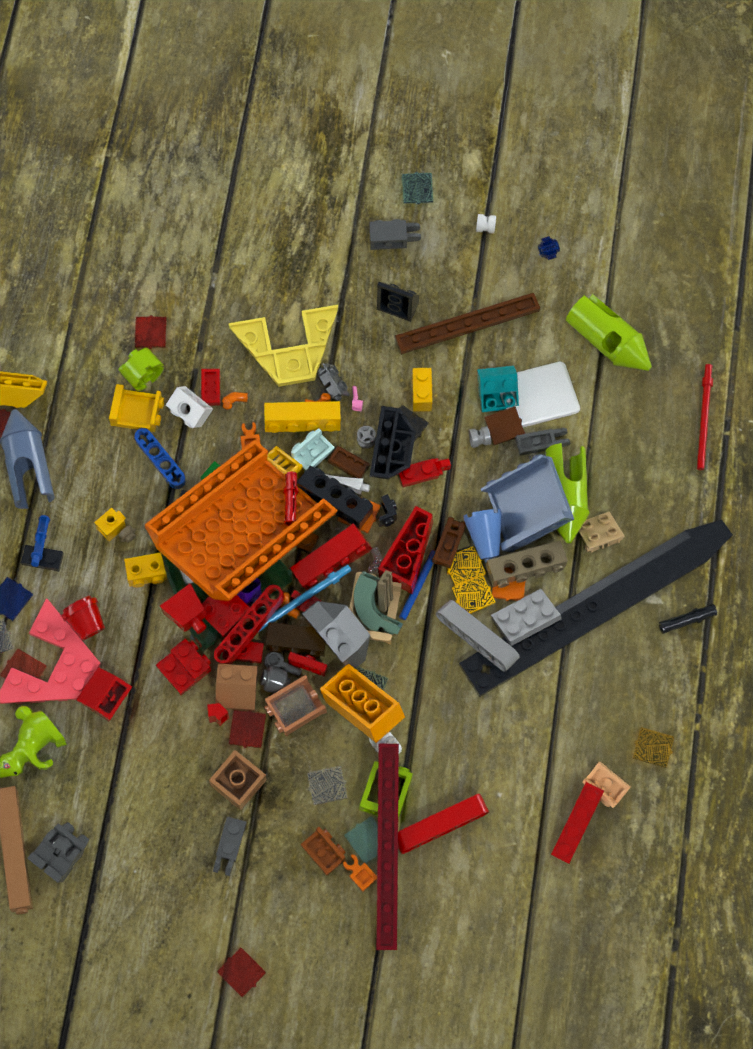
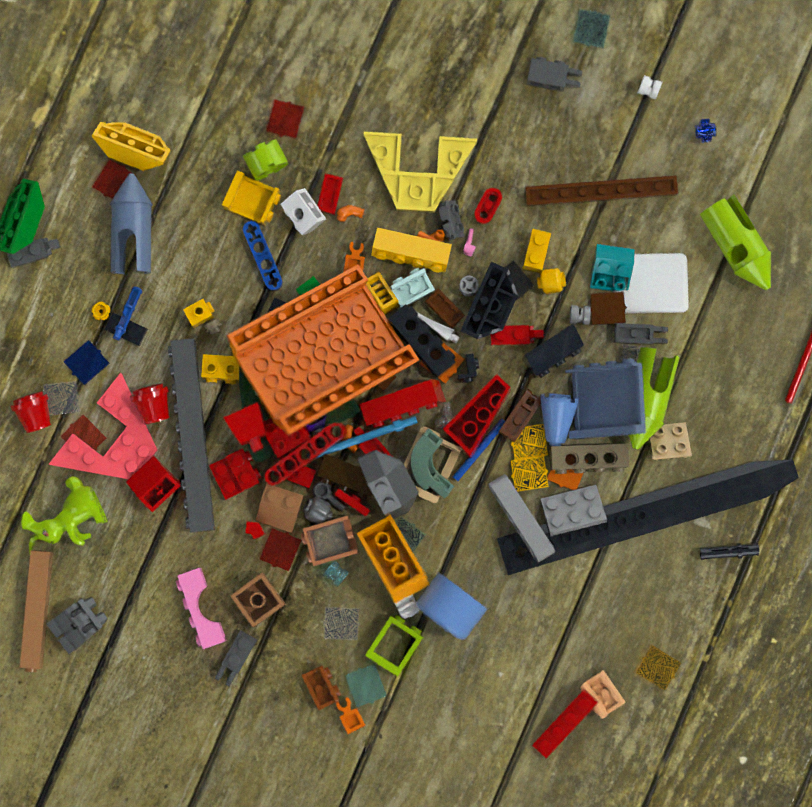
camera: 15 degrees right, 15 degrees up
clear red piece [217,948,266,998] -> none
red pin [283,471,299,527] -> none
dark red plate [376,743,399,950] -> none
black slope [377,282,419,322] -> none
dark tan tile [377,570,393,612] -> none
red beam [398,794,489,854] -> none
none -> yellow plate [91,302,110,320]
none -> dark grey brick [168,338,215,533]
none -> bright pink arch [176,568,227,649]
none -> clear light blue wheel [323,560,350,587]
none -> medium blue piece [416,572,487,640]
none -> red plate [474,188,502,224]
none -> black slope [522,324,584,378]
none -> yellow head [537,268,566,294]

